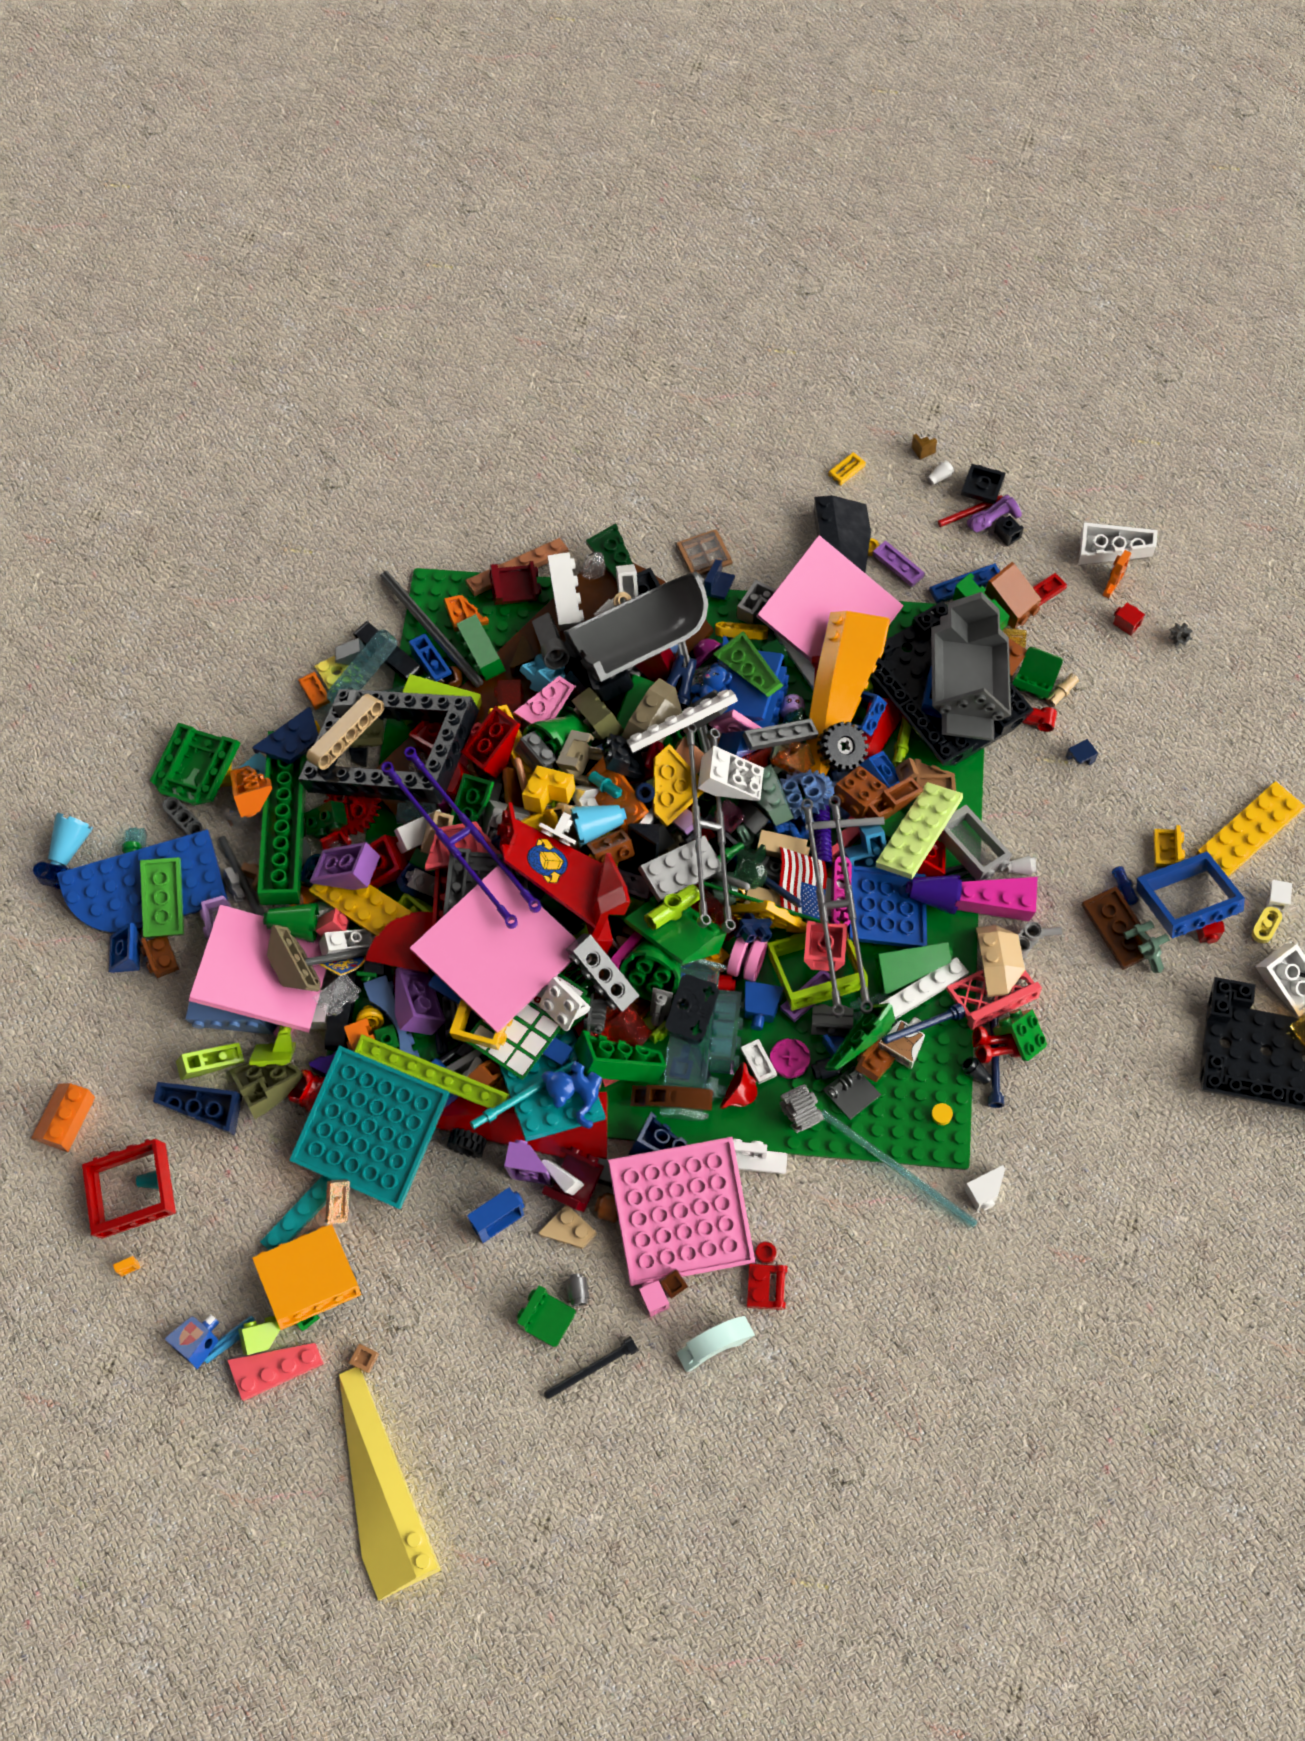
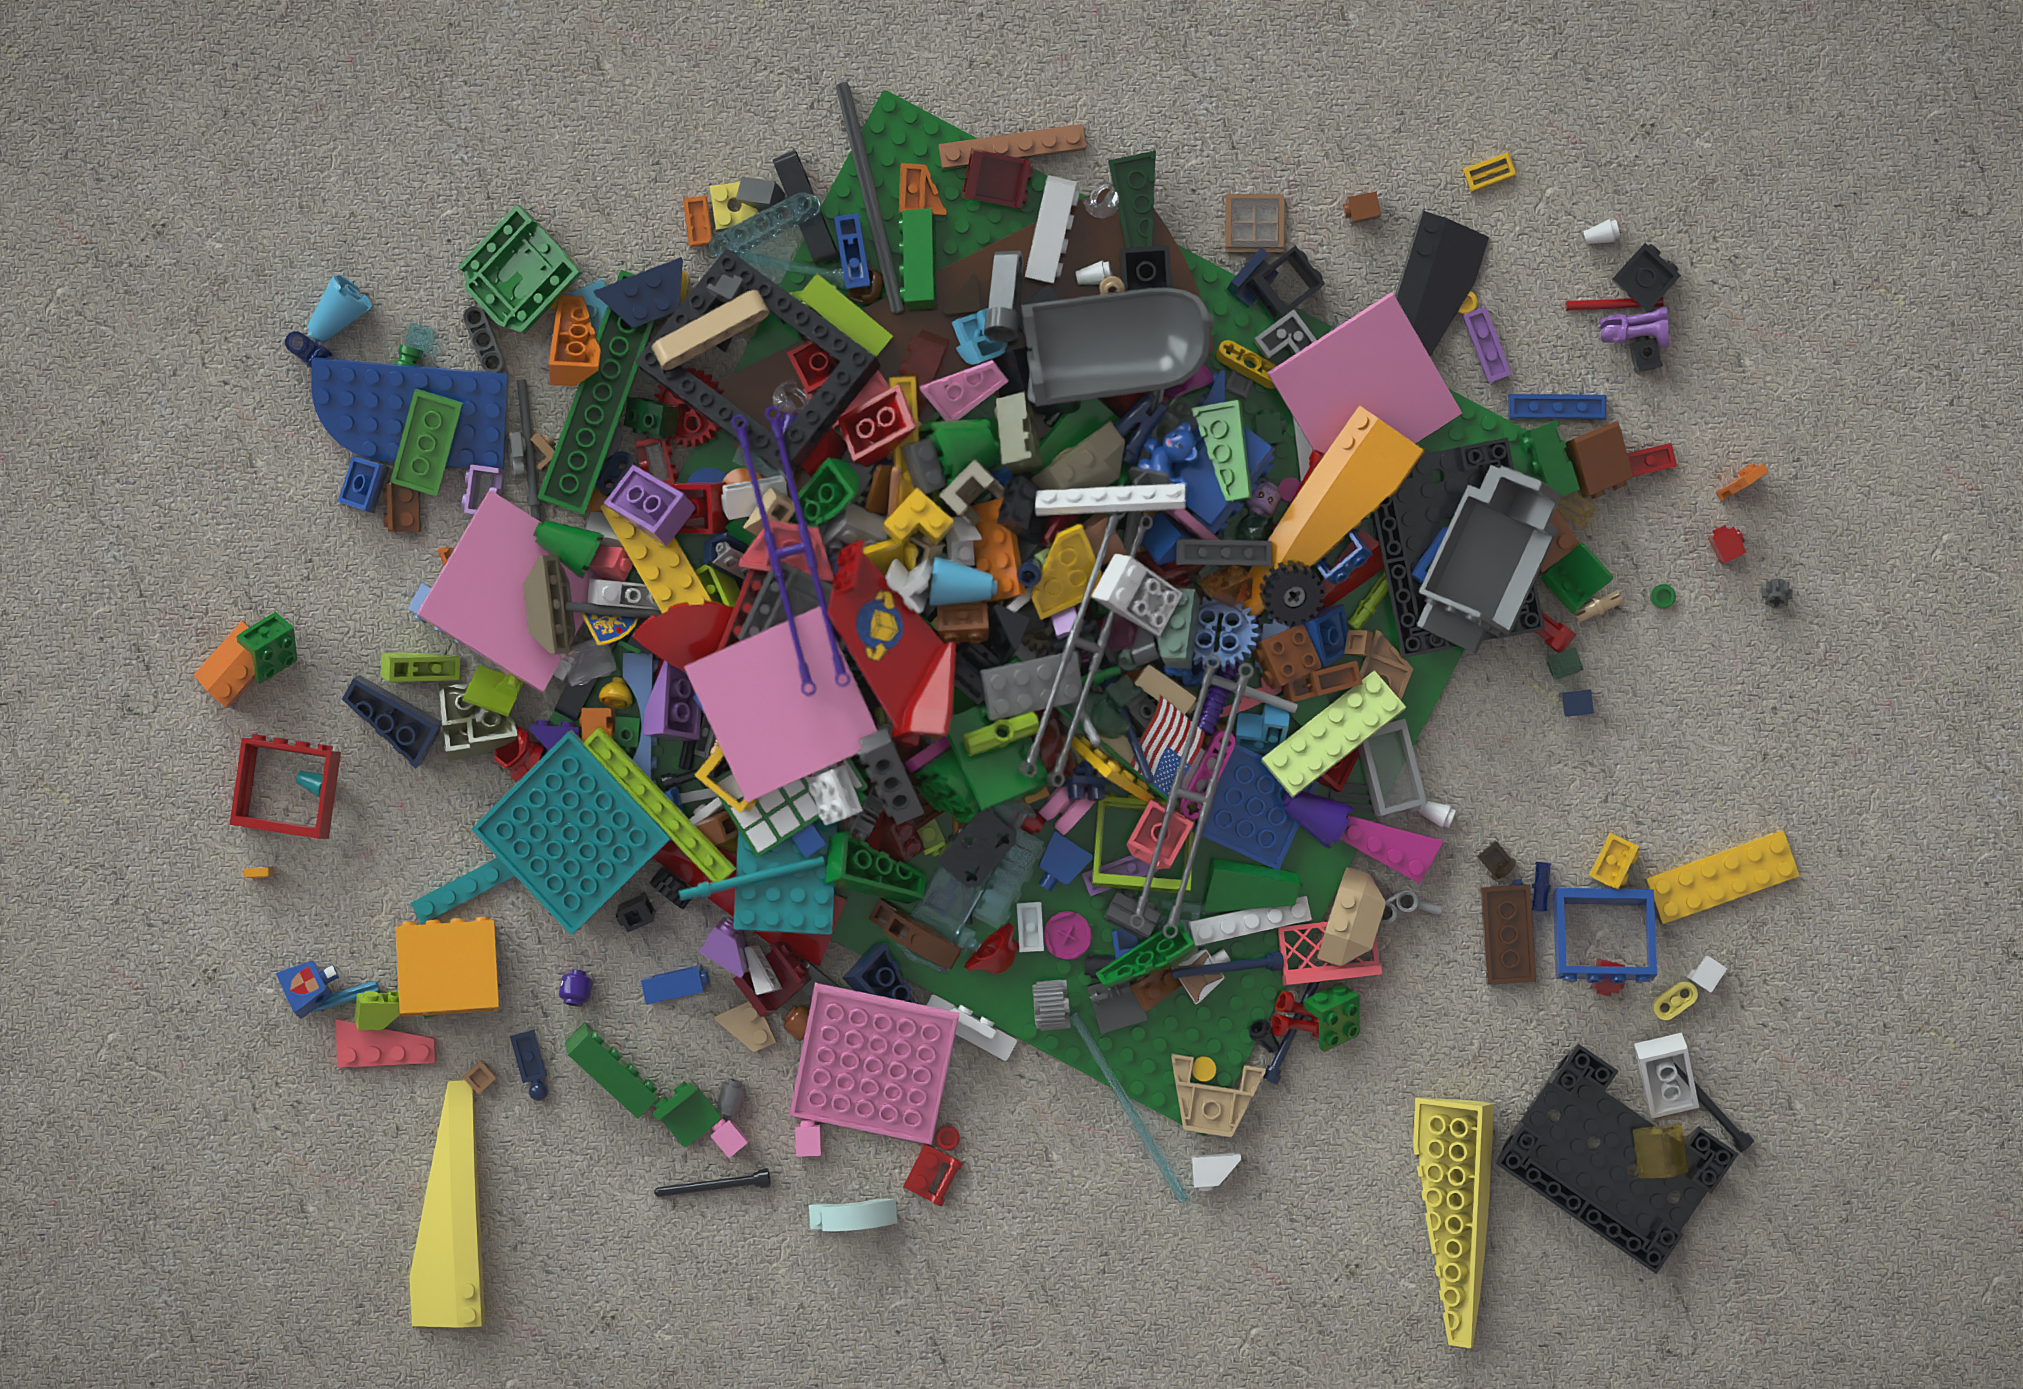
camera: 25 degrees right, 25 degrees up
clear orange tile [325,1179,350,1224] -> none
blue animal [541,1061,602,1128] -> none
teal axle [588,771,622,799] -> none
white slope [616,564,638,604] -> none
light grey hinge [649,987,673,1027] -> none
reddish brown tile [659,1268,689,1299] -> none
pearl gold panel [911,434,937,460] -> none
white wedge [1078,523,1158,565] -> none
sand green axle [1123,920,1170,973] -> none
none -> green bracket [236,612,297,684]
none -> dark blue plate [510,1029,548,1101]
none -> dark purple head [559,969,593,1007]
none -> green wedge [564,1022,658,1119]
none -> black brick [616,892,656,932]
none -> bright pink brick [711,1118,749,1158]
none -> tan wing [1171,1053,1266,1137]
none -> black window [1246,245,1325,323]
none -> dark pink tile [1278,478,1301,503]
none -> dark orange brick [1343,191,1381,224]
none -> light yellow wedge [1413,1098,1494,1348]
none -> dark brown tile [1477,841,1516,880]
none -> clear green panel [1545,648,1584,680]
none -> green tile [1650,584,1676,609]

